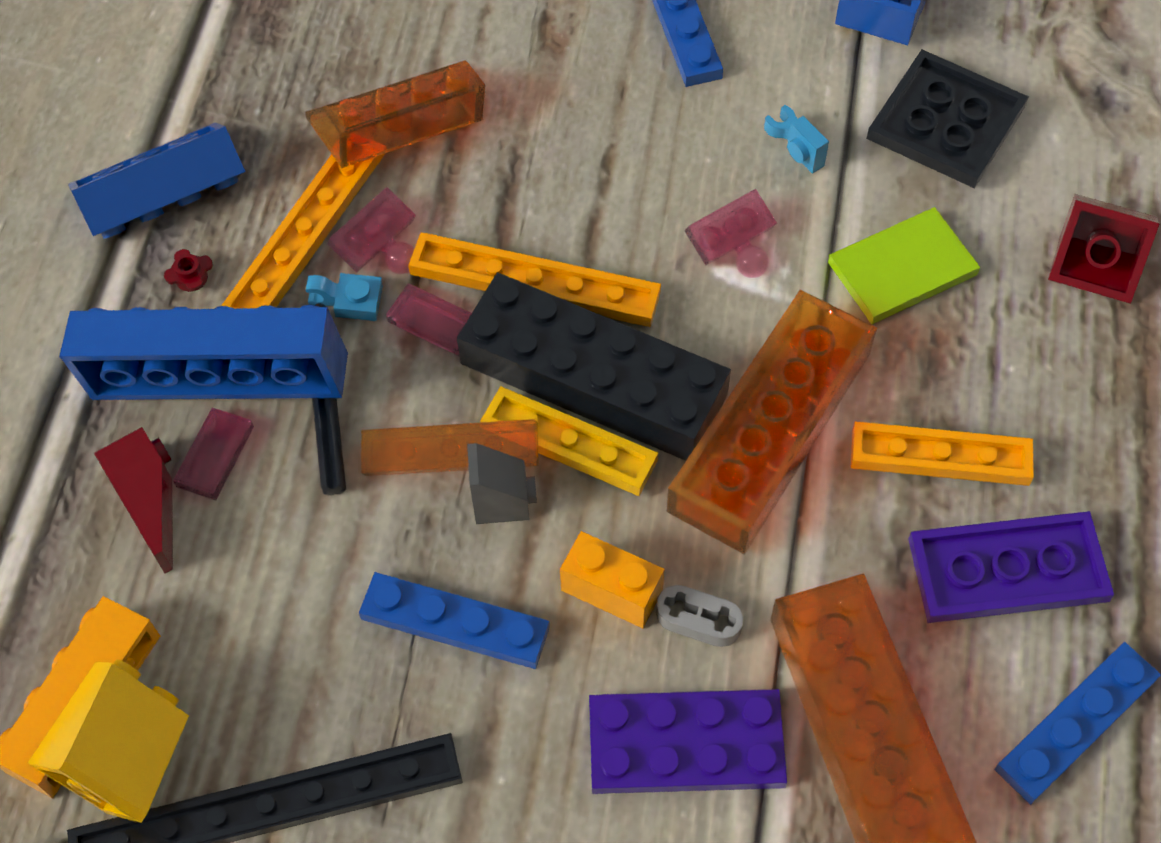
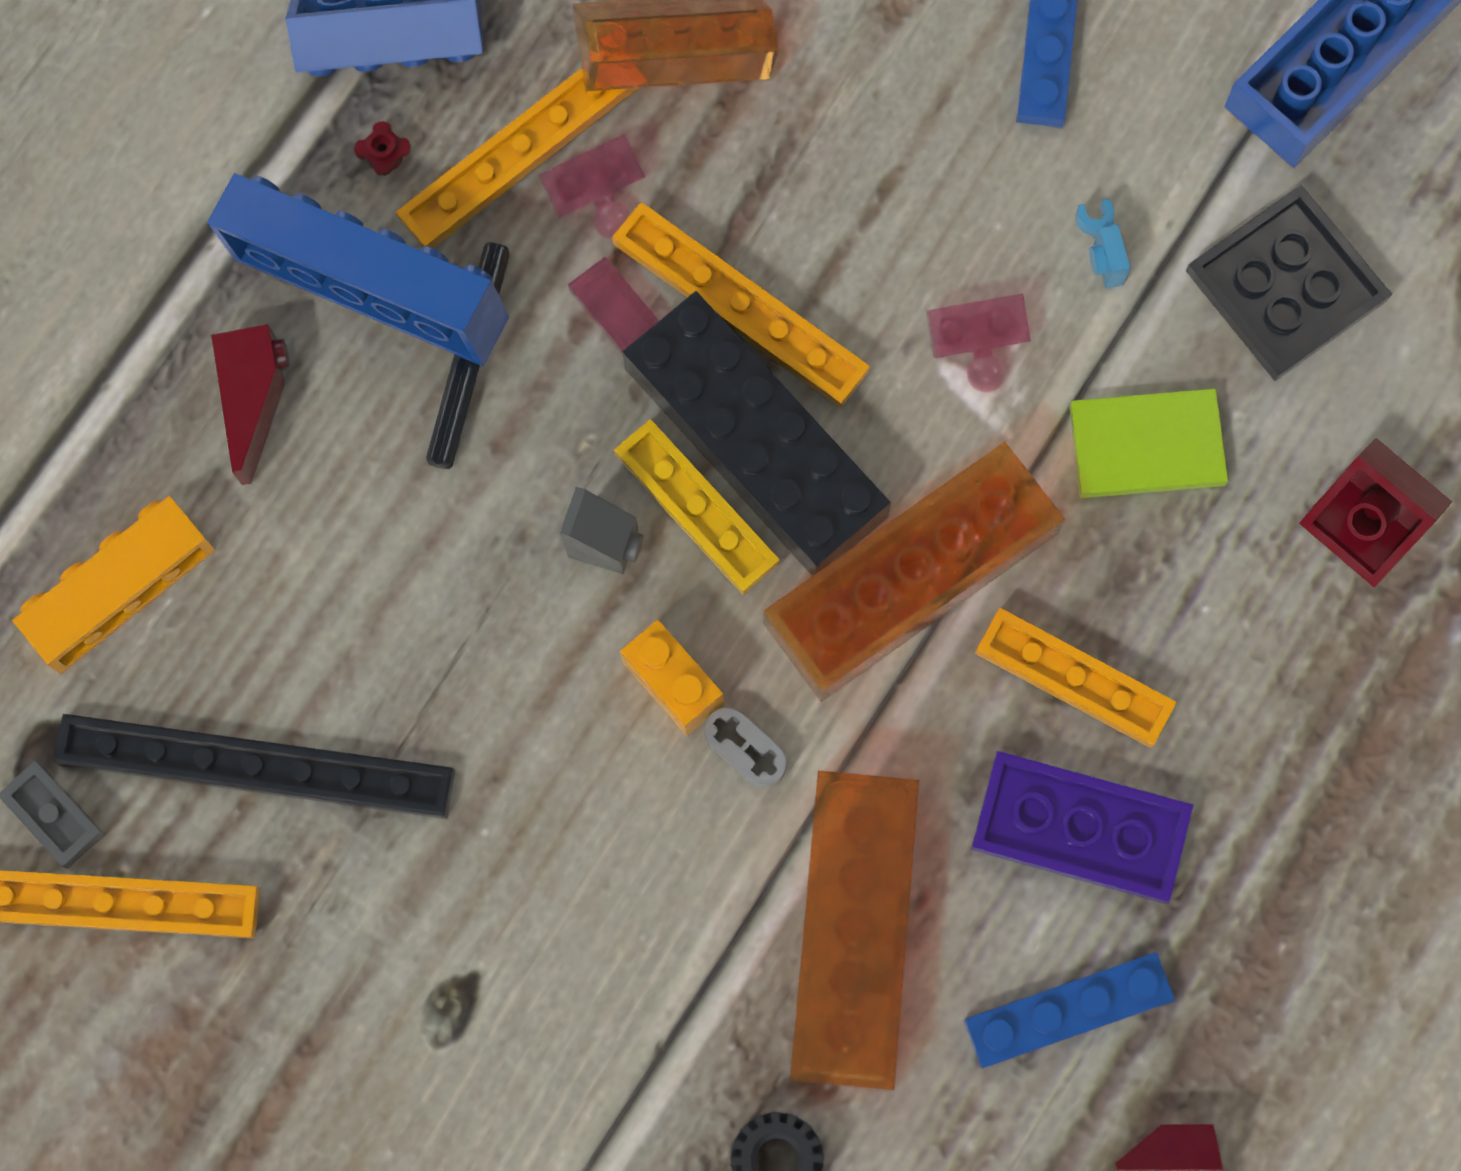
camera: 25 degrees right, 15 degrees up
yellow slope [28,659,189,823] -> none
clear pink tile [173,407,254,501] -> none
dark azure plate [306,273,383,321] -> none
blue plate [359,572,550,669] -> none
clear orange tile [361,419,539,476] -> none
dark purple plate [589,689,787,794] -> none

